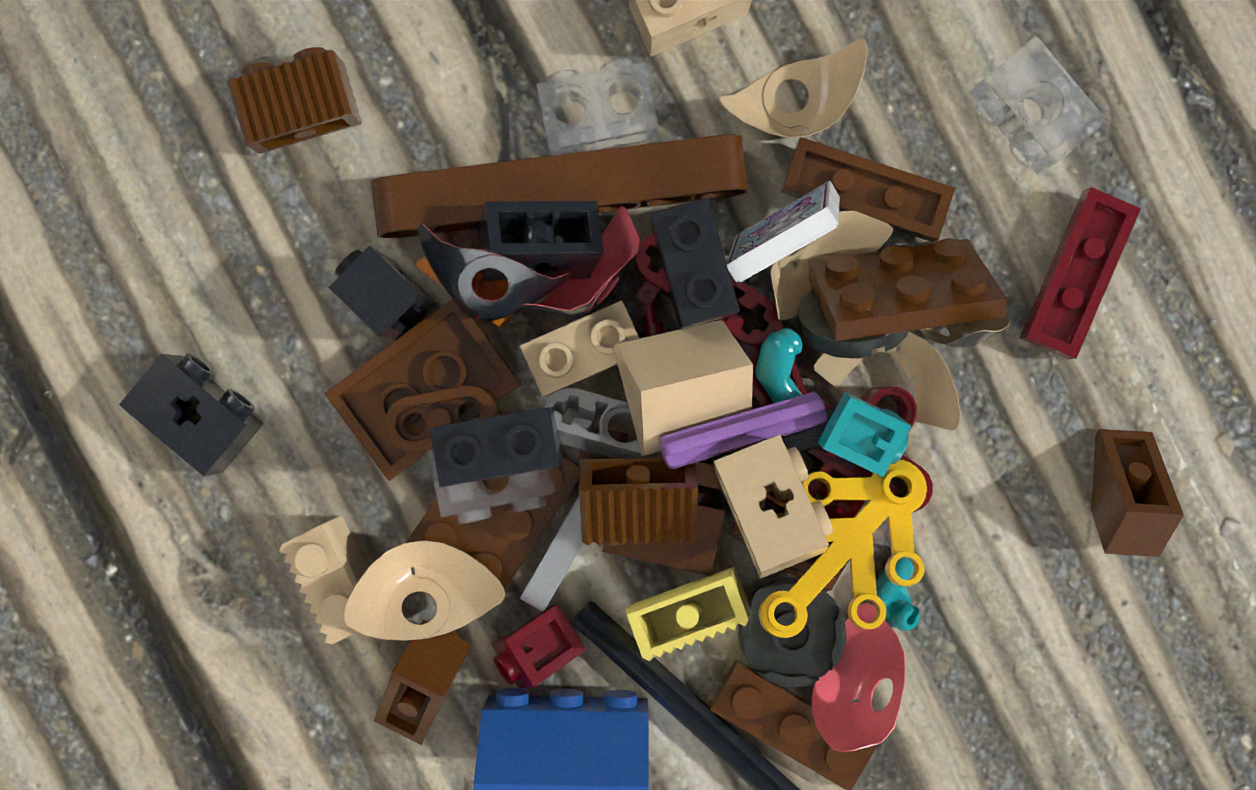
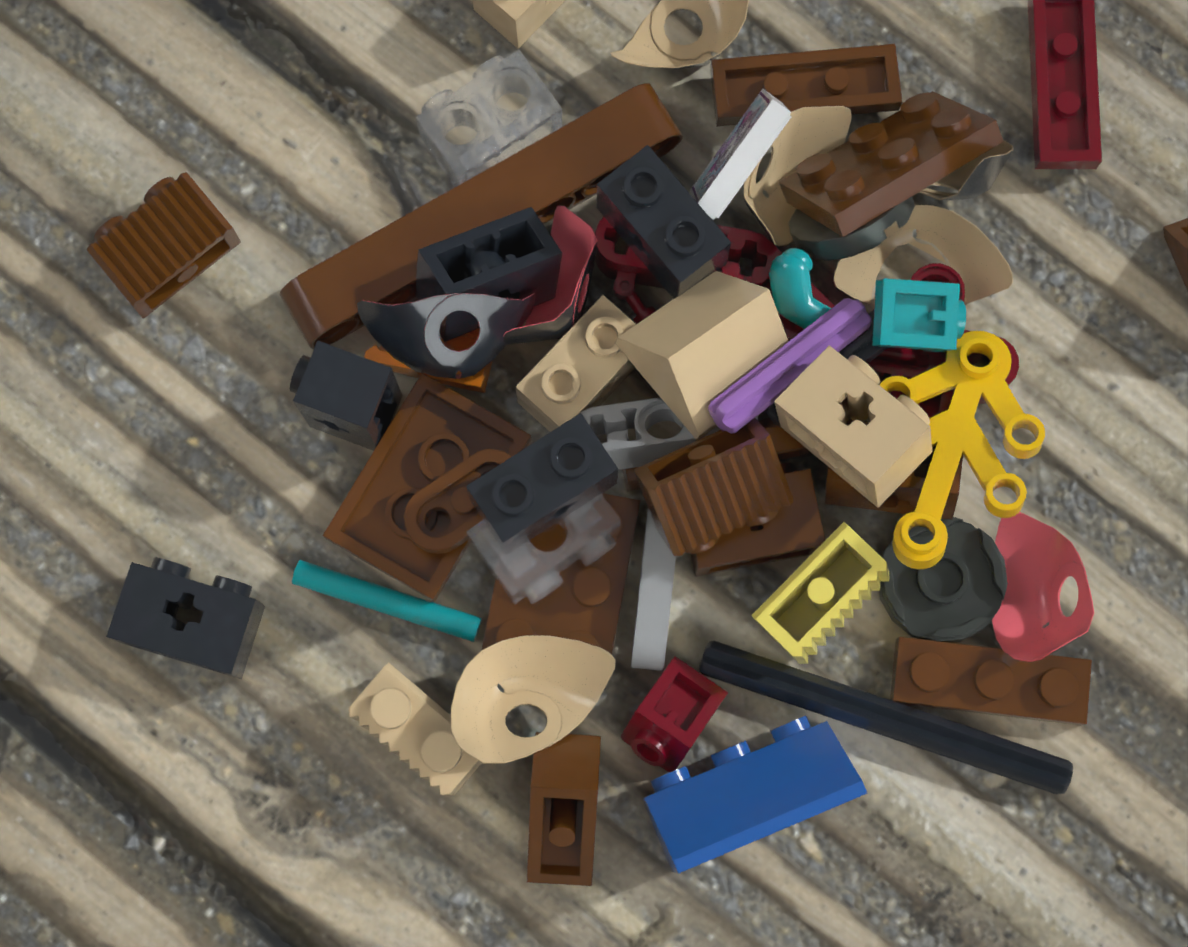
camera: 25 degrees left, 10 degrees down
teal arm [876,555,920,631] -> none
none -> teal bar [292,560,482,642]

